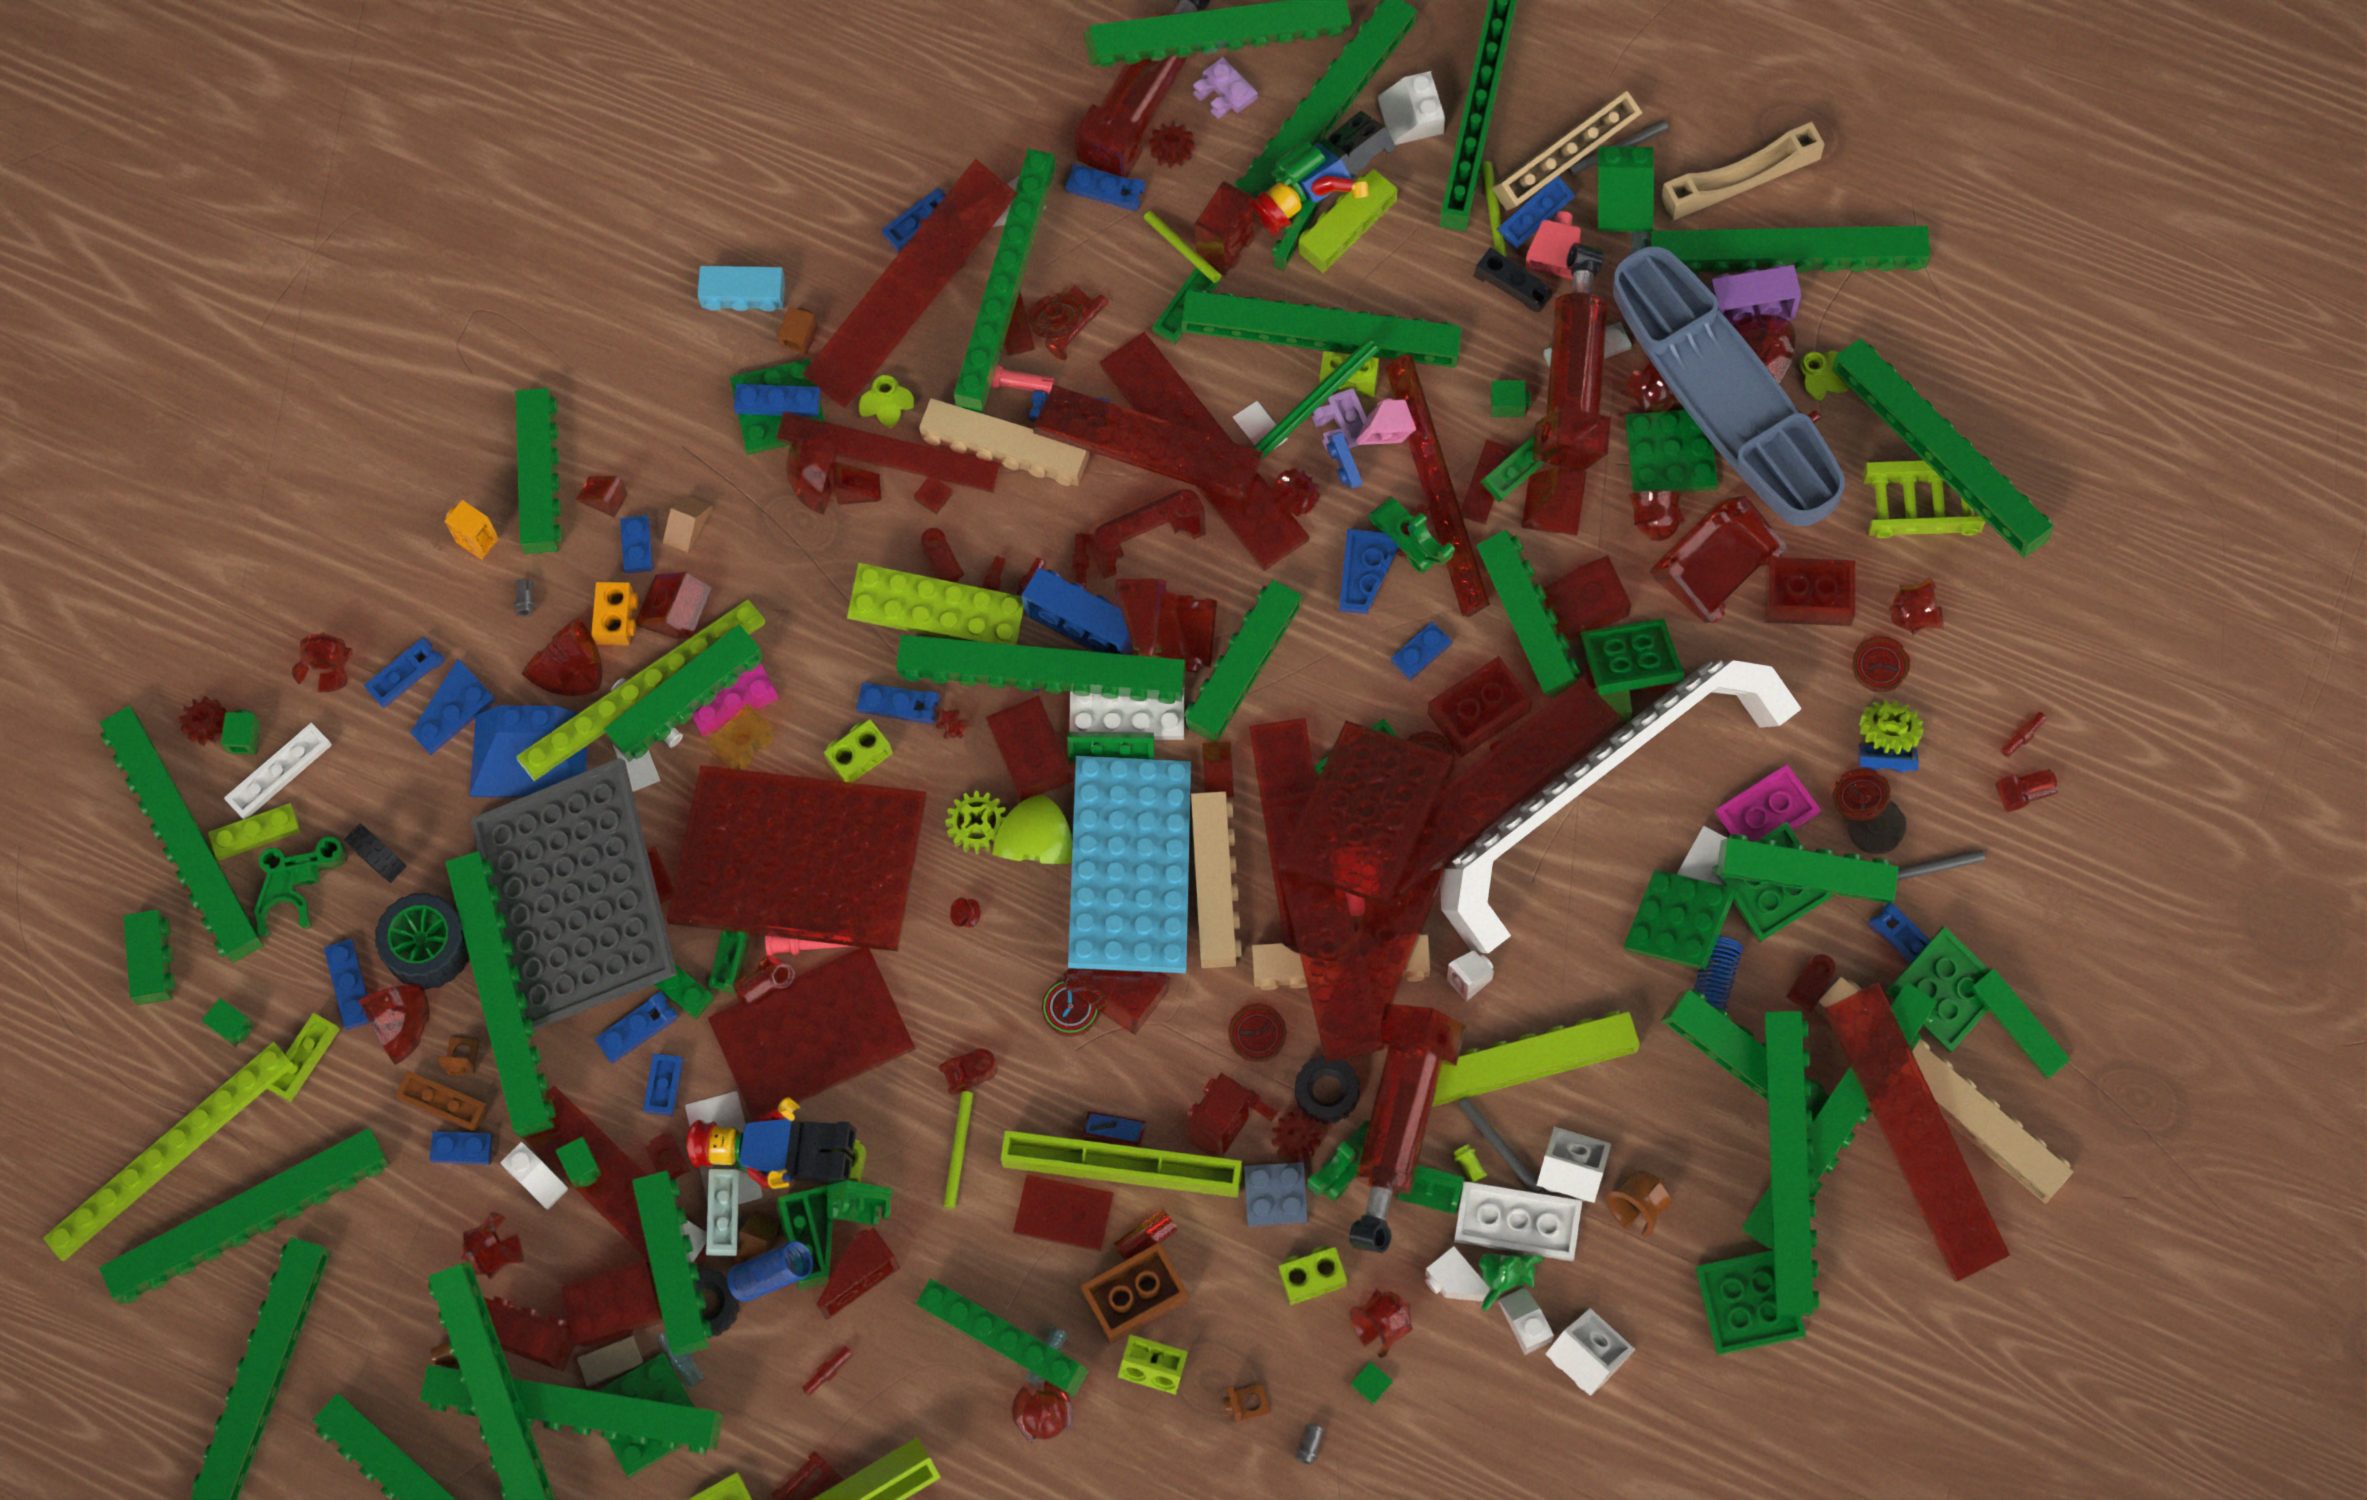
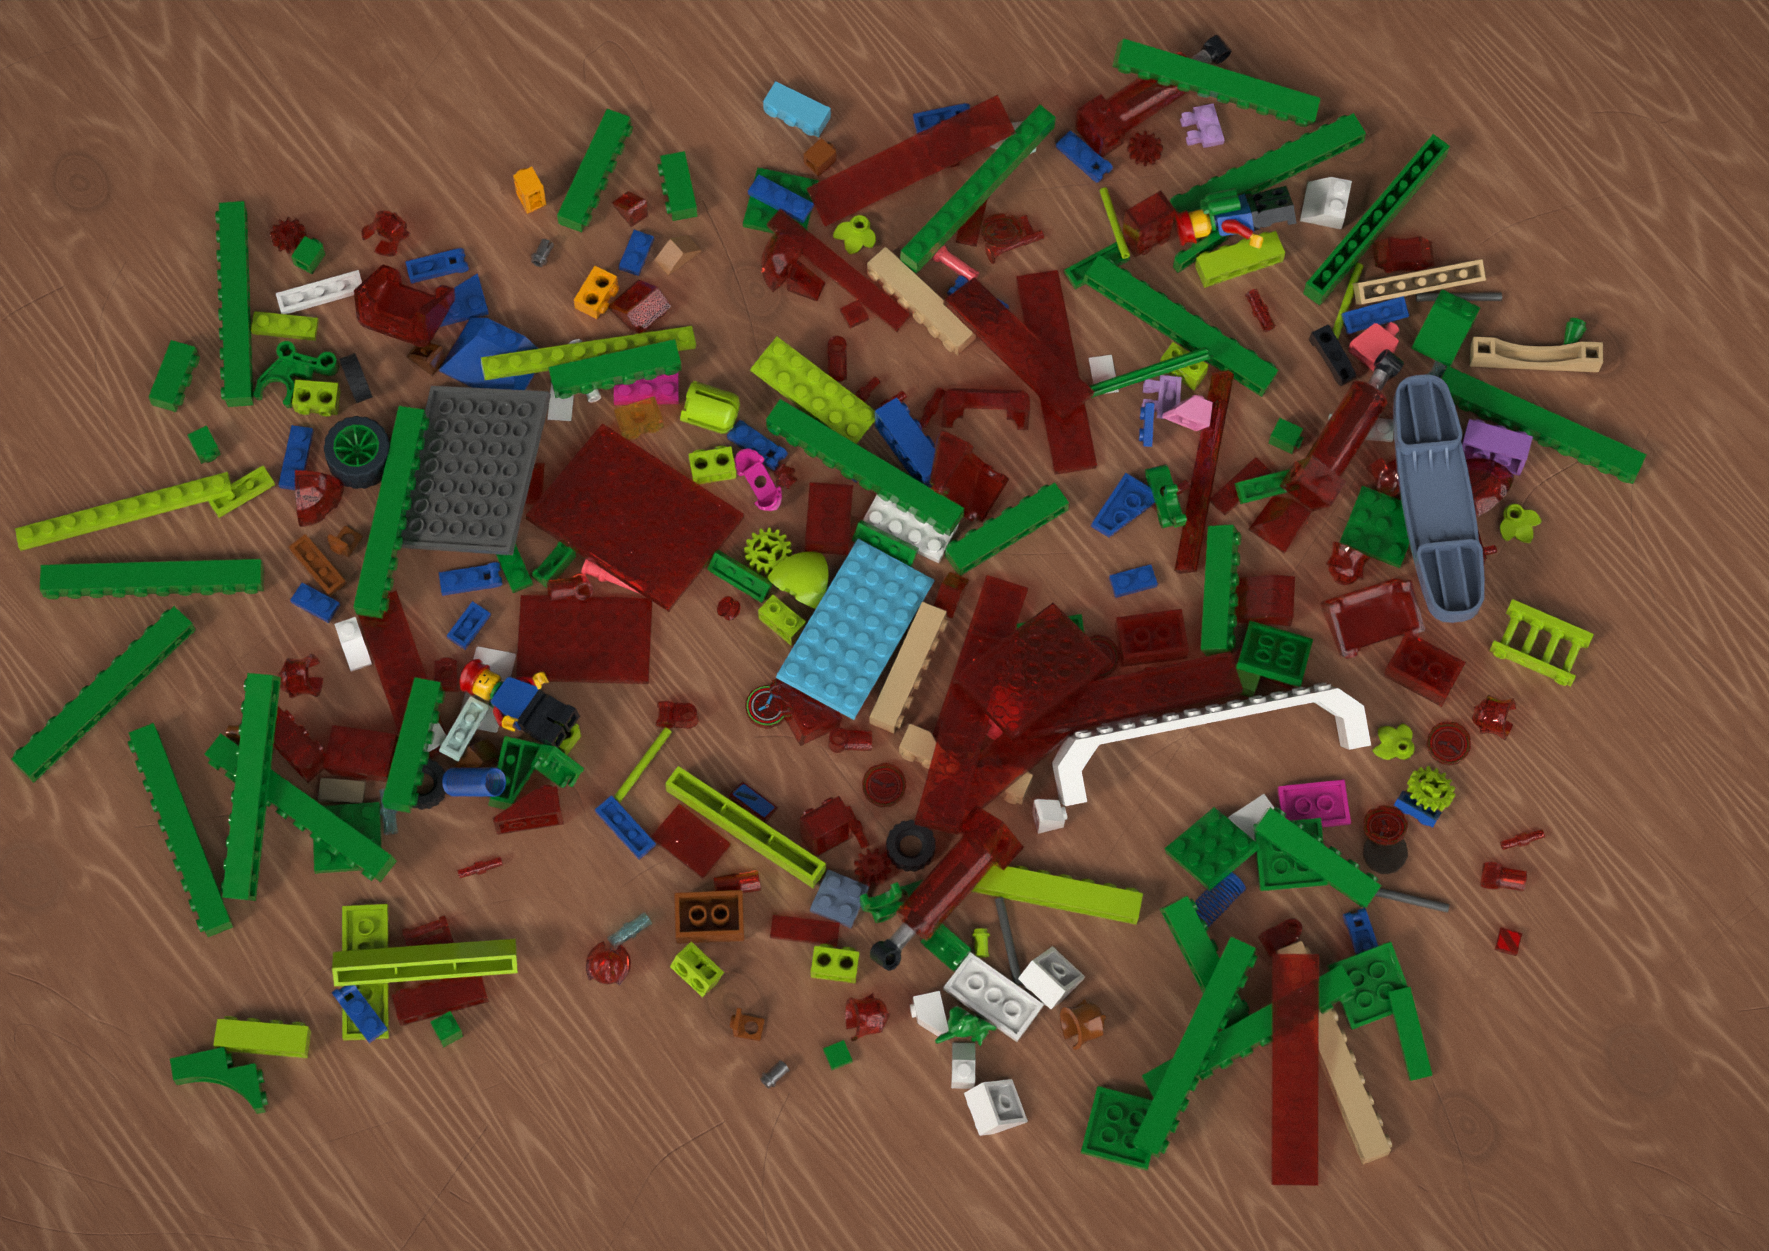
camera: 20 degrees right, 0 degrees up
clear red brick [521,617,602,696] -> none
green brick [556,1137,602,1188] -> none
green brick [915,1278,1089,1397] -> none
clear red gear [1271,468,1320,517] -> none
green brick [1832,338,2054,559] -> none
none -> lime brick [292,380,341,417]
none -> clear red windscreen [354,264,455,347]
none -> reddish brown slope [406,341,445,376]
none -> blue plate [595,795,656,860]
none -> green brick [657,151,698,221]
none -> lime cylinder [680,381,740,434]
none -> green plate [707,550,773,603]
none -> dark pink piece [734,448,782,511]
none -> lime brick [758,595,806,646]
none -> clear red tile [770,915,840,947]
none -> clear red piece [828,727,872,753]
none -> clear red pin [1245,289,1276,332]
none -> clear red brick [1373,236,1435,273]
none -> lime plate [1373,723,1415,760]
none -> clear red tile [1494,927,1522,956]
none -> green cone [1563,318,1587,345]

